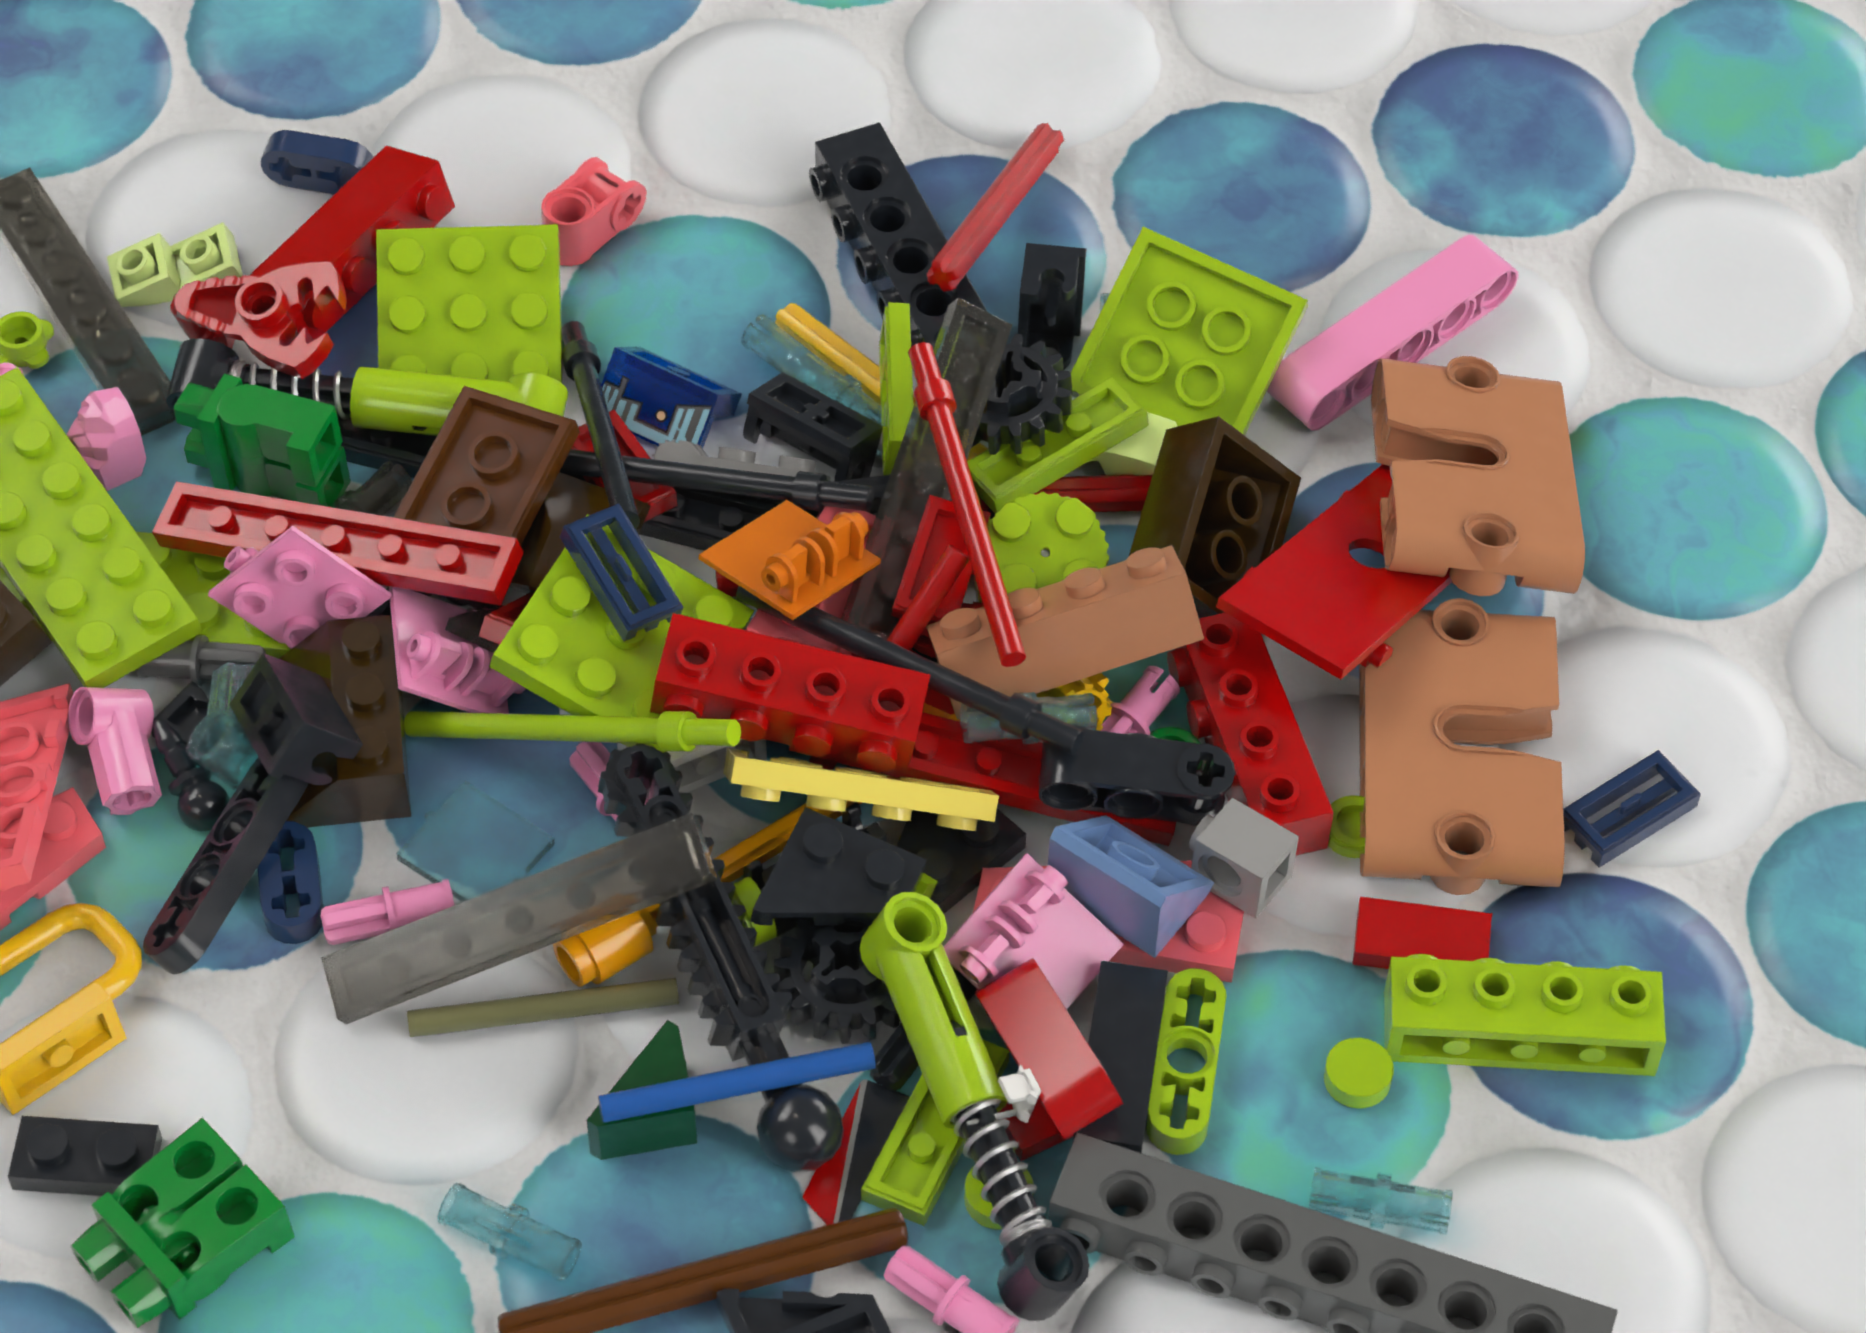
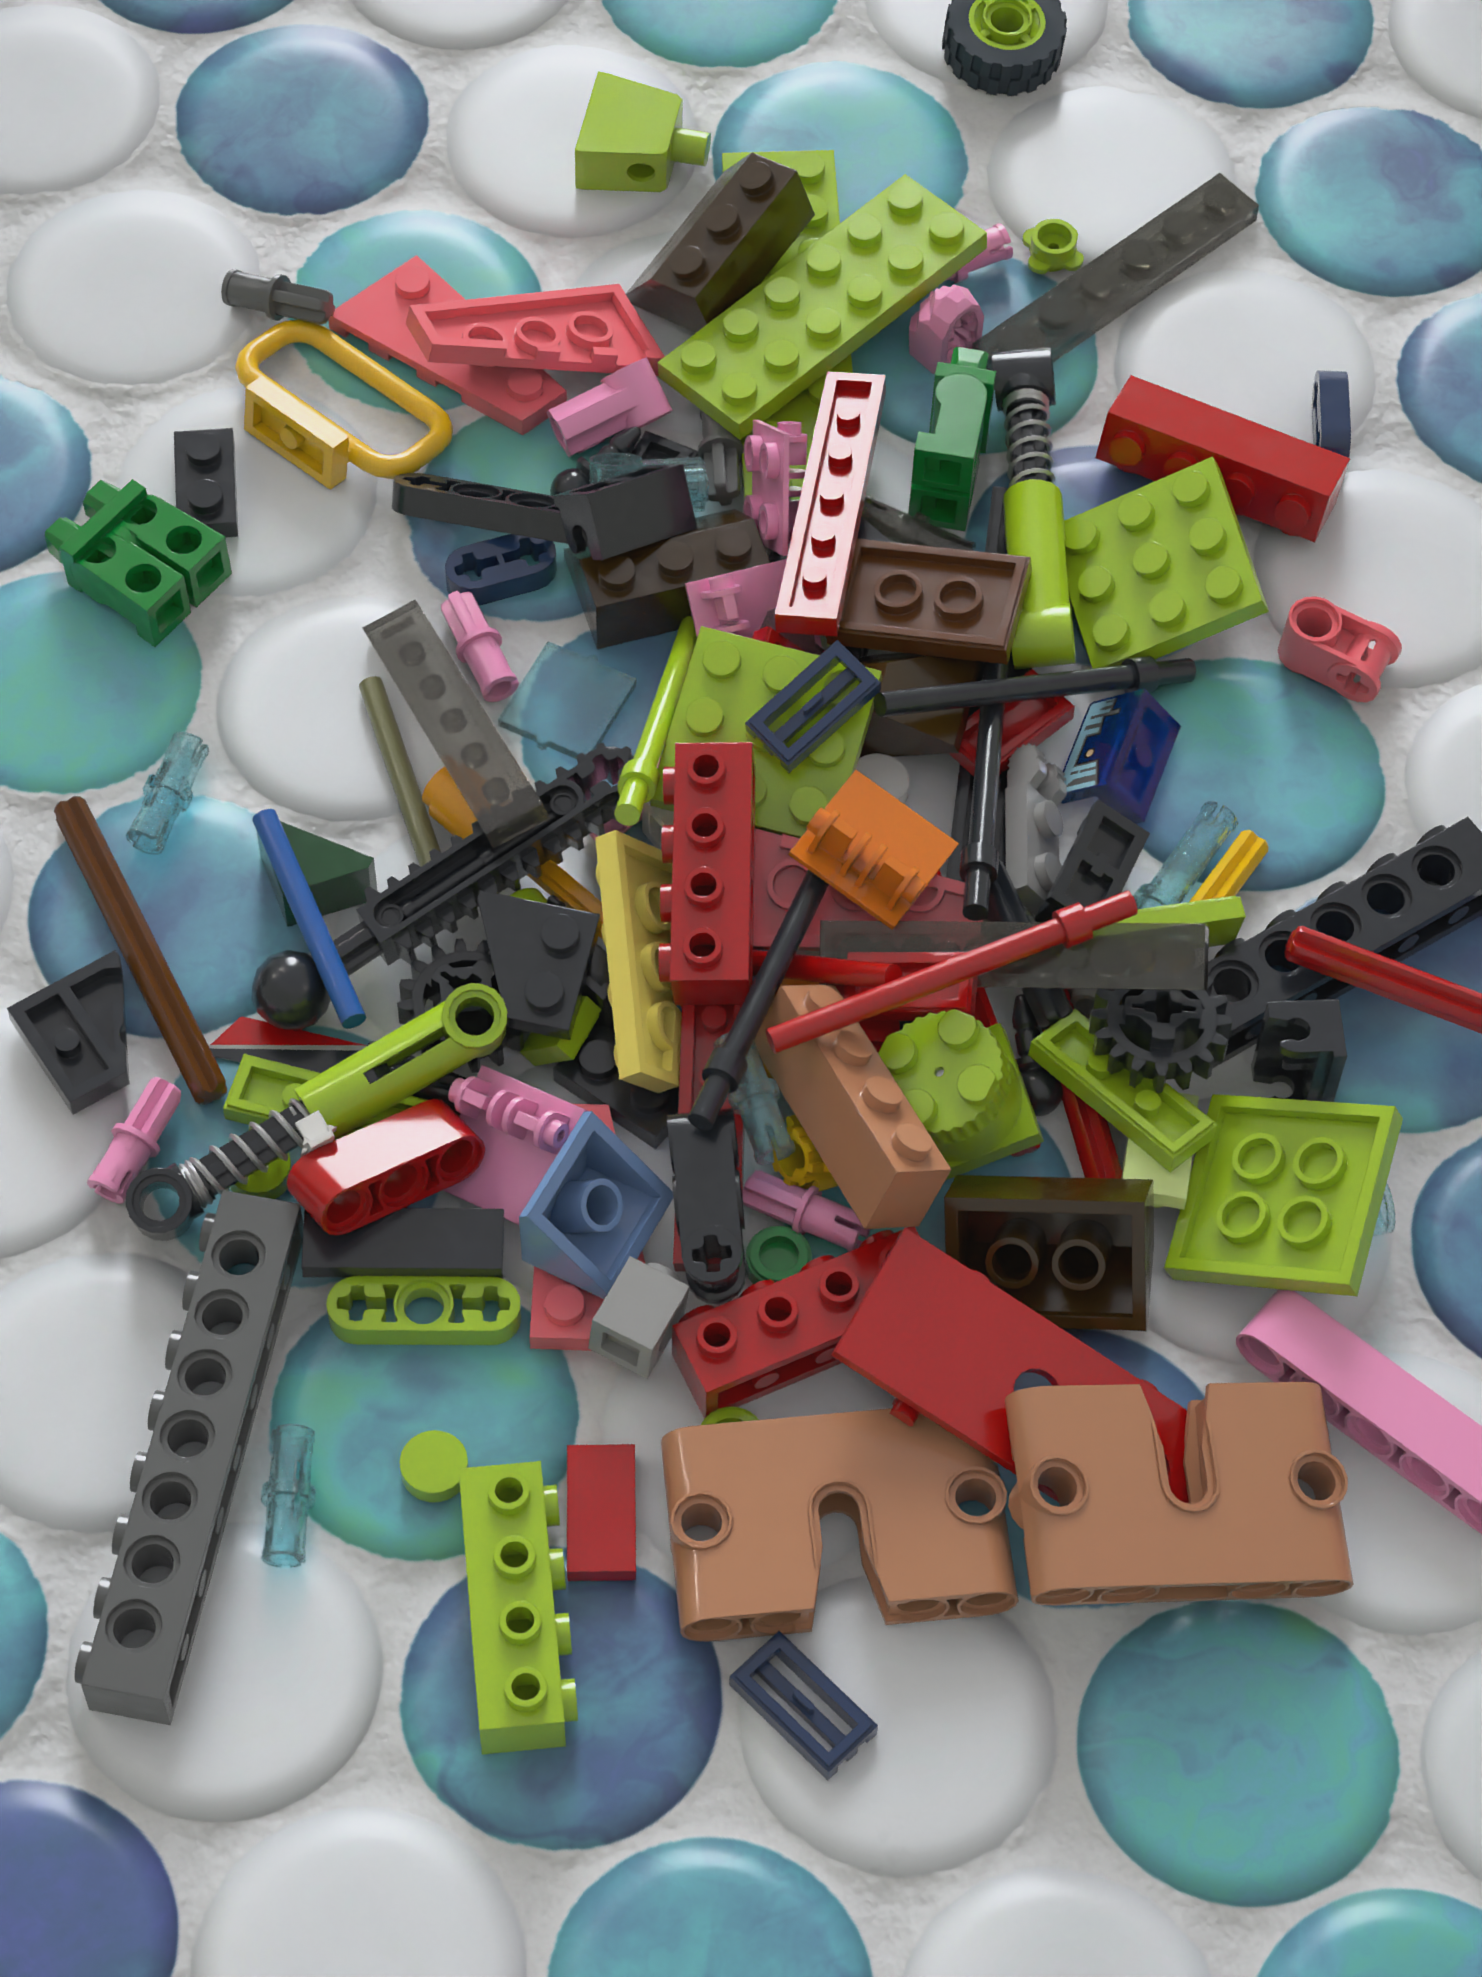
camera: 80 degrees right, 5 degrees up
yellowish green slope [107,222,243,307] -> none
red animal [170,261,347,379] -> none

